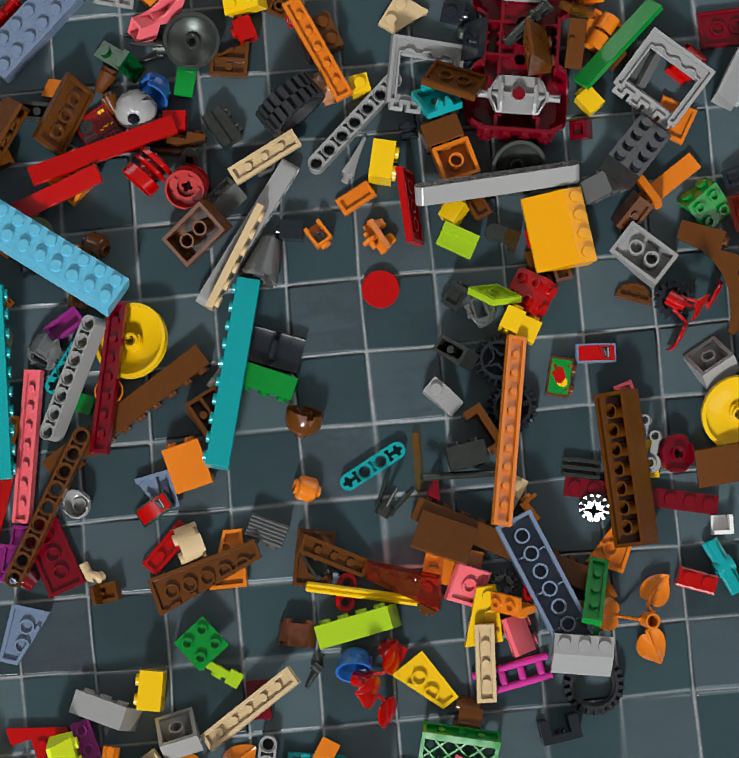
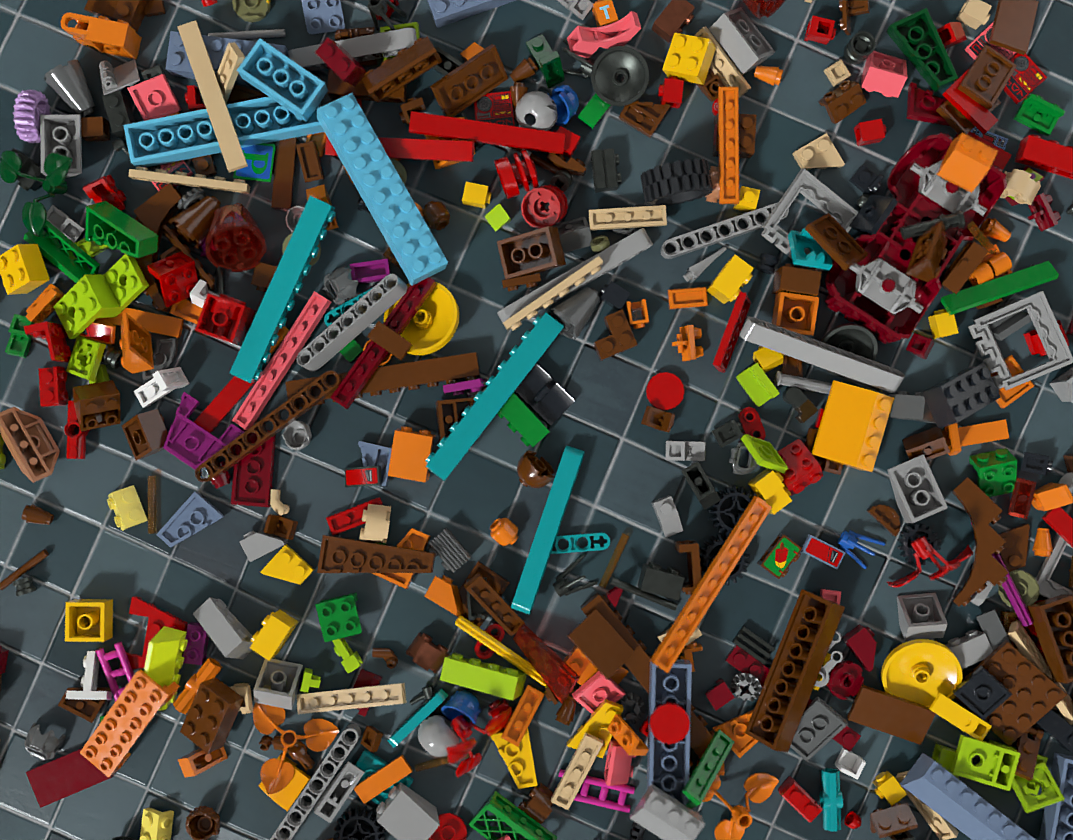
camera: 25 degrees right, 5 degrees up
none -> light grey slope [239,530,288,562]
none -> yellow wing [260,544,314,585]
none -> lime tile [300,668,321,692]
none -> reddish brown plate [360,725,383,752]
none -> reddish brown slope [367,321,413,361]
none -> reddish brown arm [372,648,398,669]
none -> teal beam [387,688,448,748]
none -> reddish brown bracket [399,97,426,127]
none -> clear orange bar [415,754,469,772]
none -> light grey piece [418,715,459,757]
none -> orange slope [424,575,464,616]
none -> magenta plate [443,378,487,396]
none -> yellow brick [462,182,492,209]
none -> lime slope [484,203,511,232]
none -> orange tile [500,685,545,747]
none -> reddish brown plate [502,273,541,292]
none -> teal beam [511,445,585,615]
none -> reddish brown cone [555,695,577,726]
none -> olive tile [590,235,610,252]
none -> reddish brown brick [593,309,637,361]
none -> reddish brown bracket [641,406,675,433]
none -> red tile [649,702,690,744]
none -> light grey slope [666,441,706,461]
none -> dark red panel [705,678,735,710]
none -> red plate [738,407,766,440]
none -> light grey axle [774,371,832,394]
none -> dark grey tile [790,697,848,761]
none -> blue plant [837,530,886,569]
none -> dark red slope [842,624,876,672]

